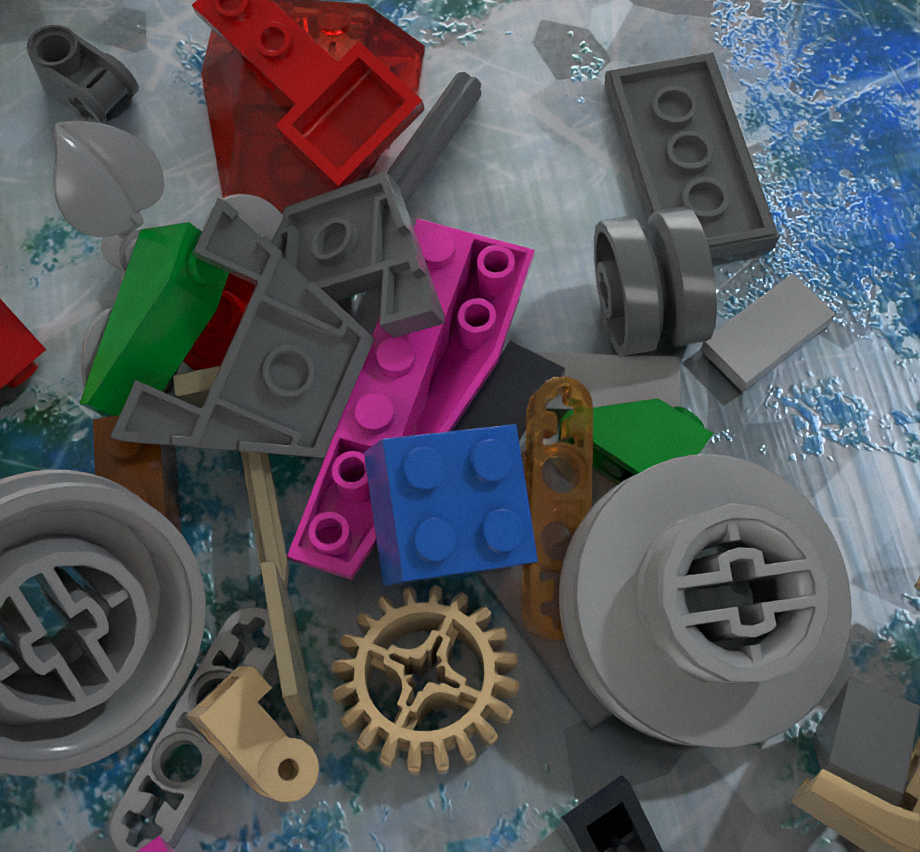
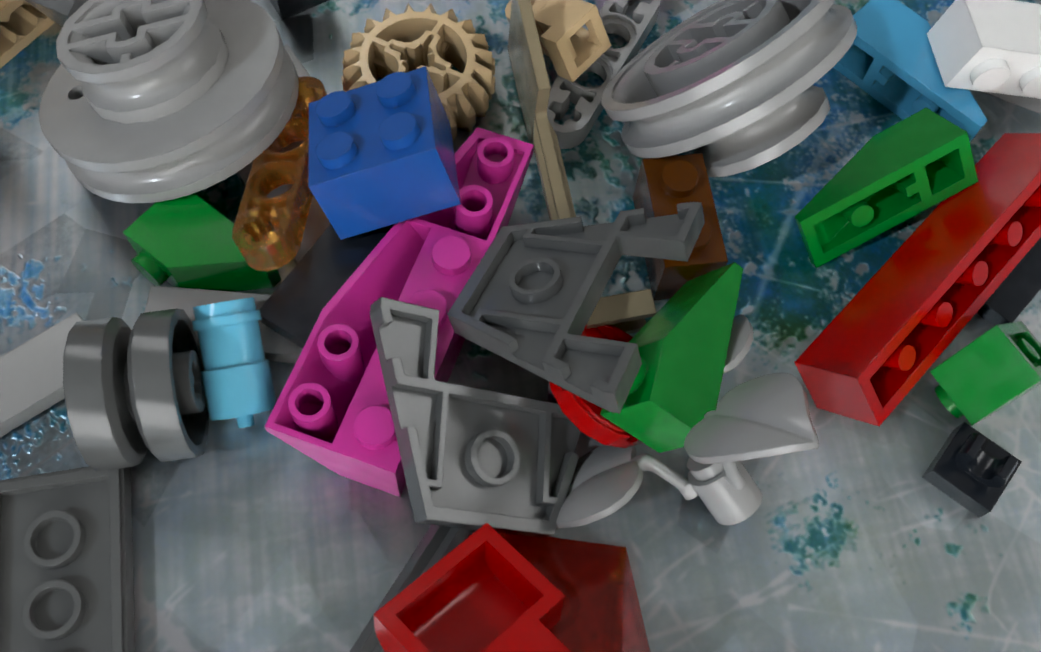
camera: 175 degrees right, 0 degrees up
none -> medium azure piece [192,297,277,428]

